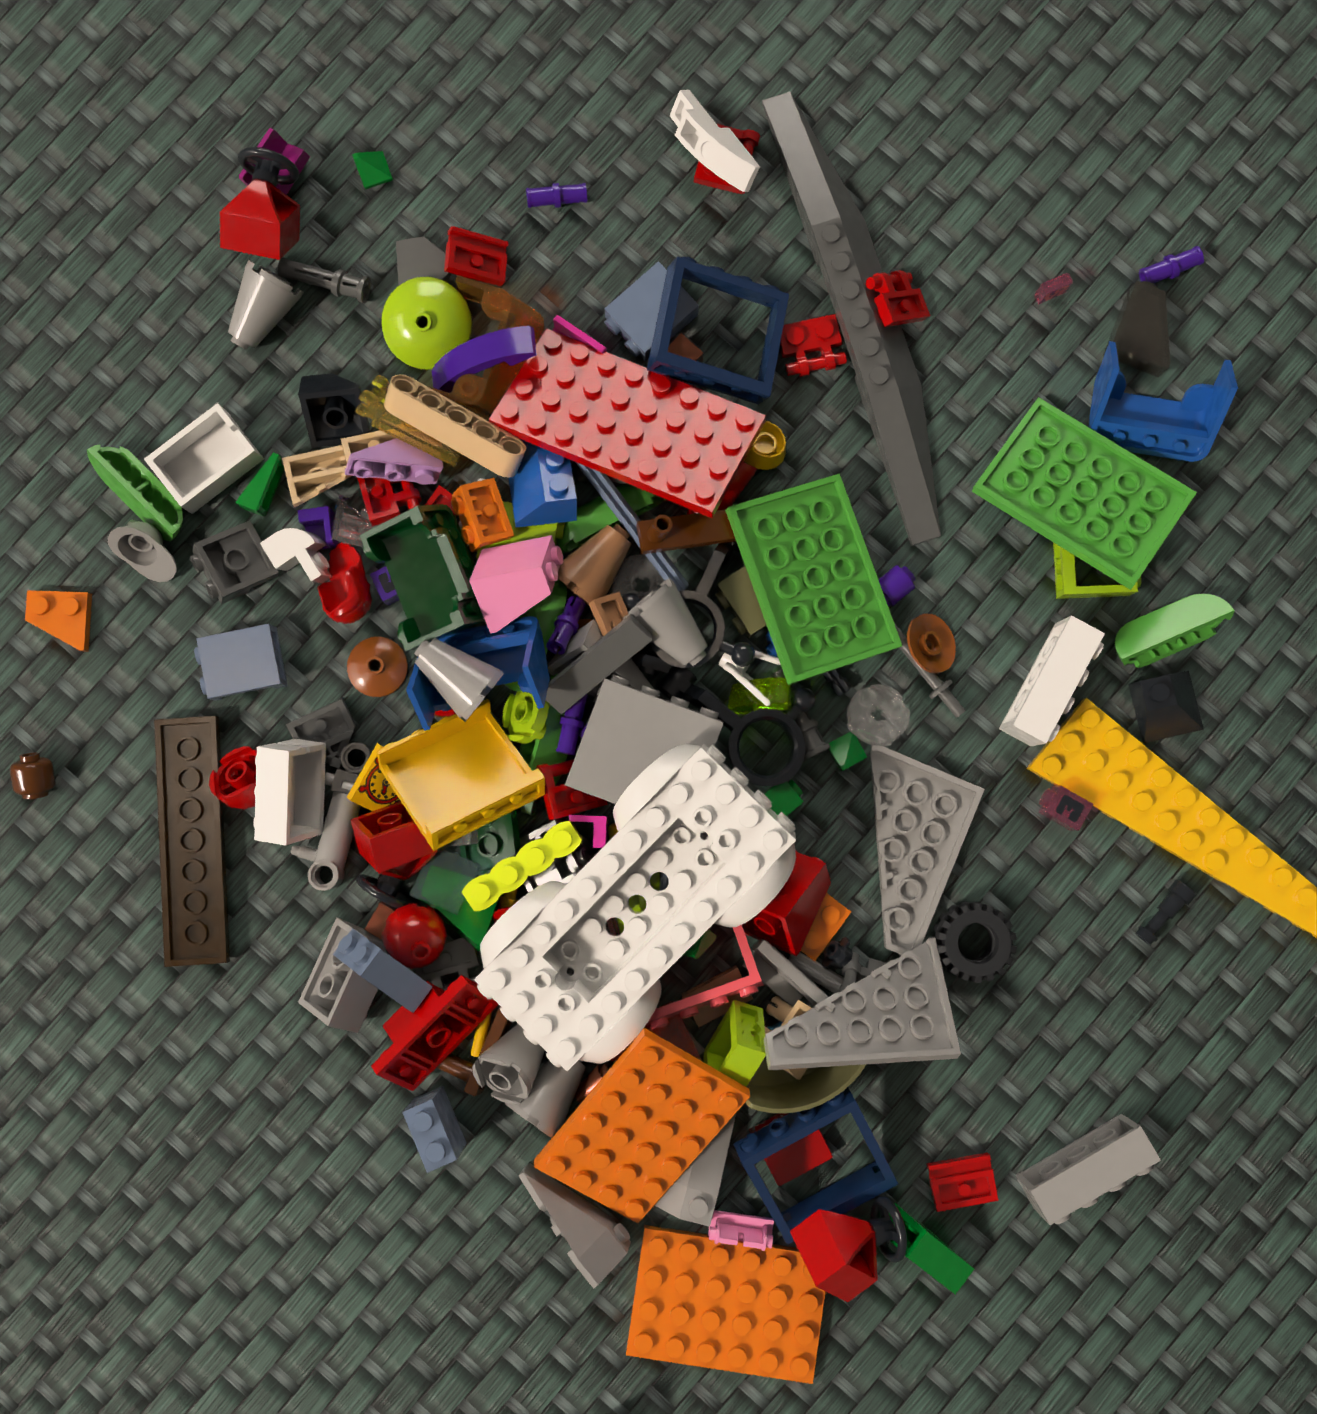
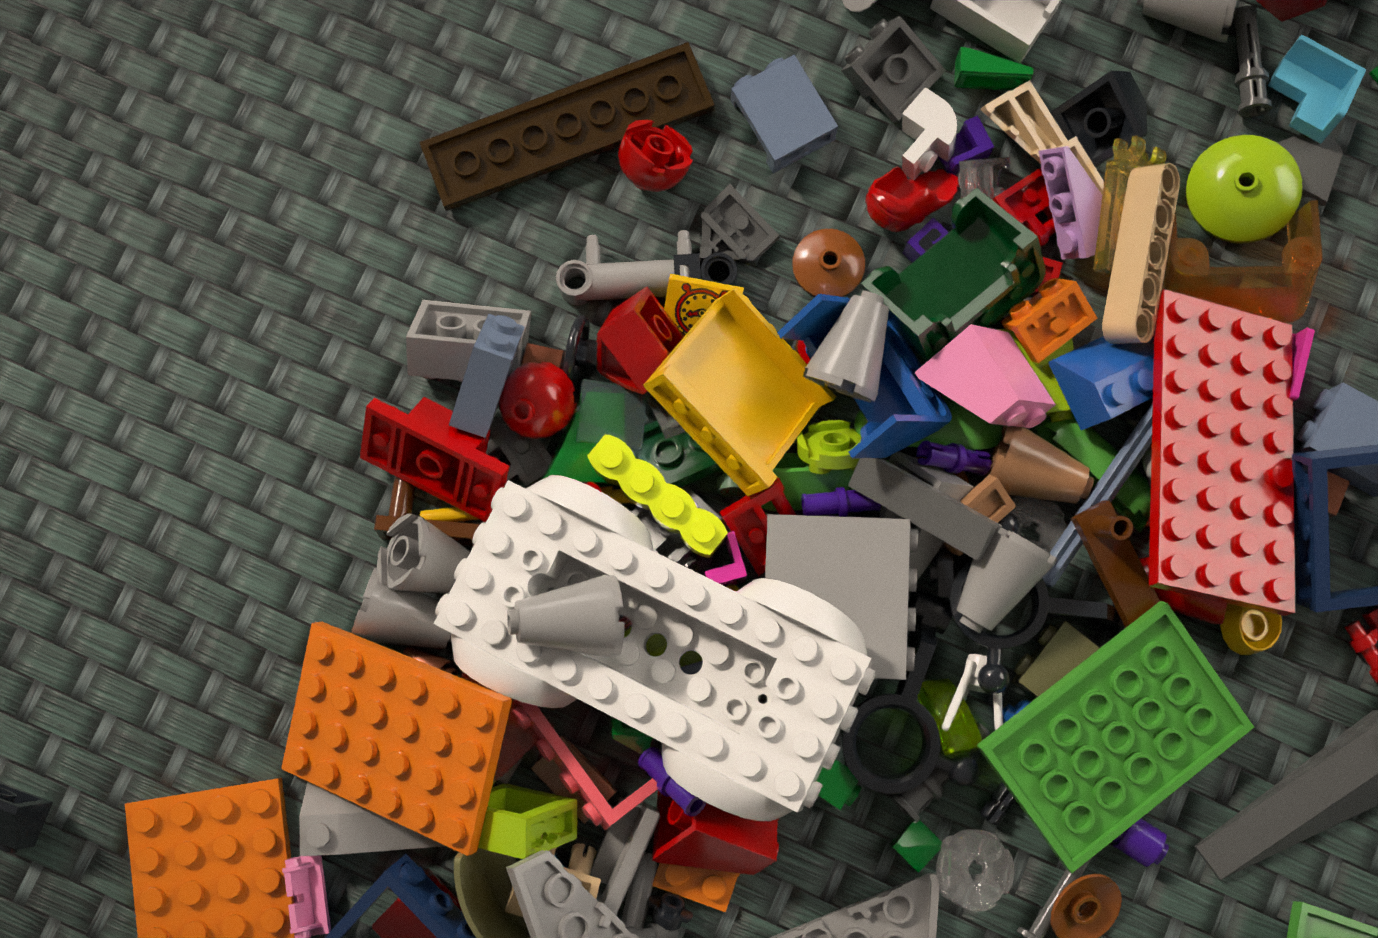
camera: 75 degrees right, 5 degrees down
white piece [254,739,326,845] -> none
sand blue brick [402,1086,467,1173] -> none
dark purple slope [432,326,537,396] -> none
red plate [444,226,508,286] -> none
light grey wedge [519,1163,631,1289] -> none
none -> light grey cone [507,575,624,657]
none -> dark purple pin [638,747,706,817]
none -> medium azure panel [1268,35,1366,144]

